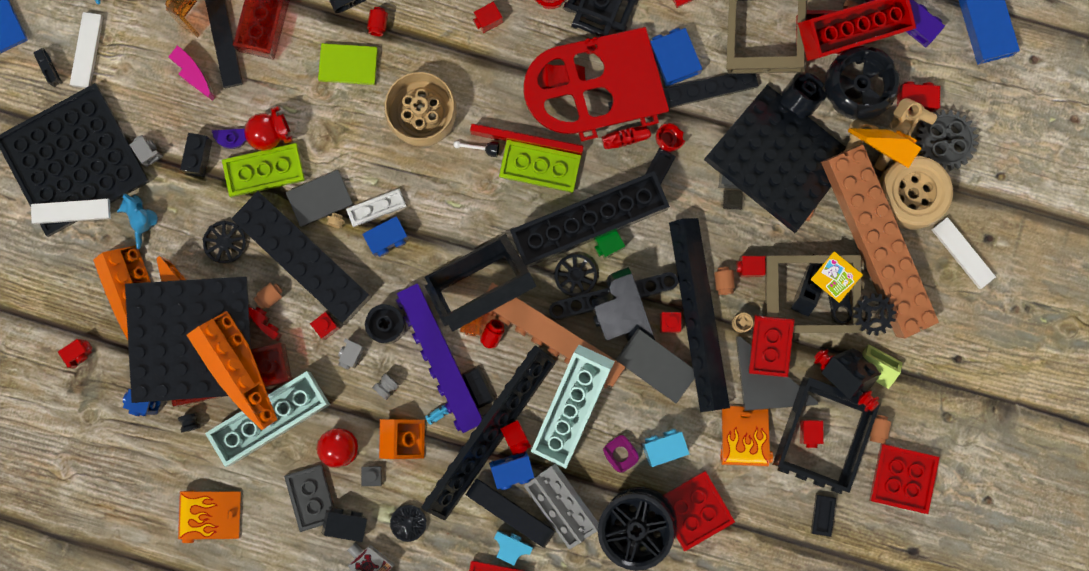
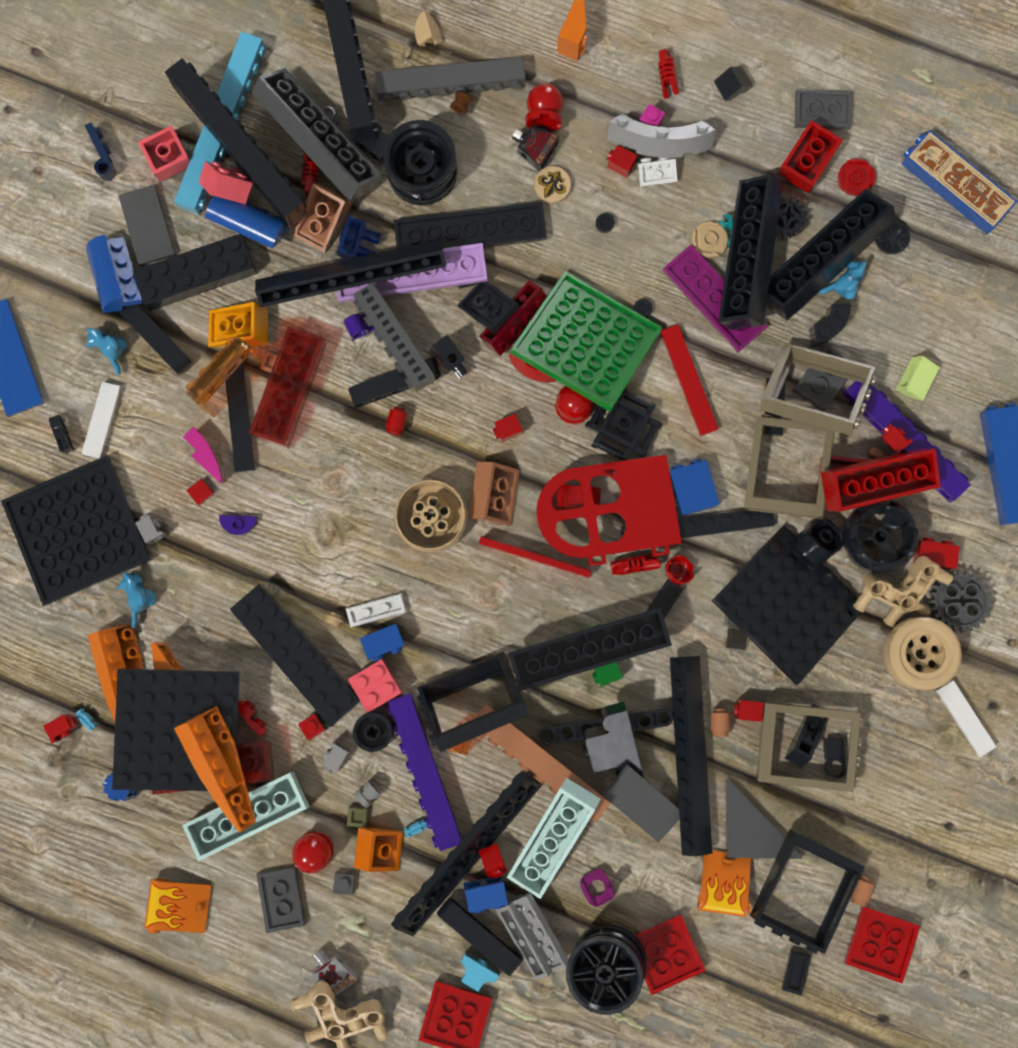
camera: 10 degrees right, 0 degrees up
white tile [31,199,111,224] -> none
black wheel [178,413,201,433] -> none
black brick [180,133,212,177] -> none
black wheel [202,221,246,264] -> none
lime plate [222,143,305,198] -> none
red tile [244,106,293,151] -> none
nougat brick [253,282,283,310] -> none
dark grey tile [286,170,354,228] -> none
lime tile [318,43,378,85] -> none
black brick [321,507,367,542] -> none
black wheel [390,505,426,542] -> none
hinge [453,141,499,158] -> none
black tile [462,366,495,408] -> none
red brick [480,319,504,348] -> none
lime plate [499,140,581,193] -> none
black wheel [554,254,597,297] -> none
medium azure brick [642,429,689,467] -> none
red brick [660,312,681,333] -> none
tan wheel [731,313,754,333] -> none
red tile [749,315,794,377] -> none
red brick [800,420,824,448] -> none
sticker [811,251,863,303] -> none
black brick [814,348,881,411] -> none
nougat piece [821,145,939,339] -> none
light orange slope [847,128,921,168] -> none
black gear [852,293,897,336] -> none
yellowish green brick [862,344,903,389] -> none
none -> medium azure piece [75,709,98,731]
none -> red tile [186,479,214,506]
none -> olive tile [347,806,369,828]
none -> coral brick [348,659,403,713]
none -> nougat slope [468,462,520,526]

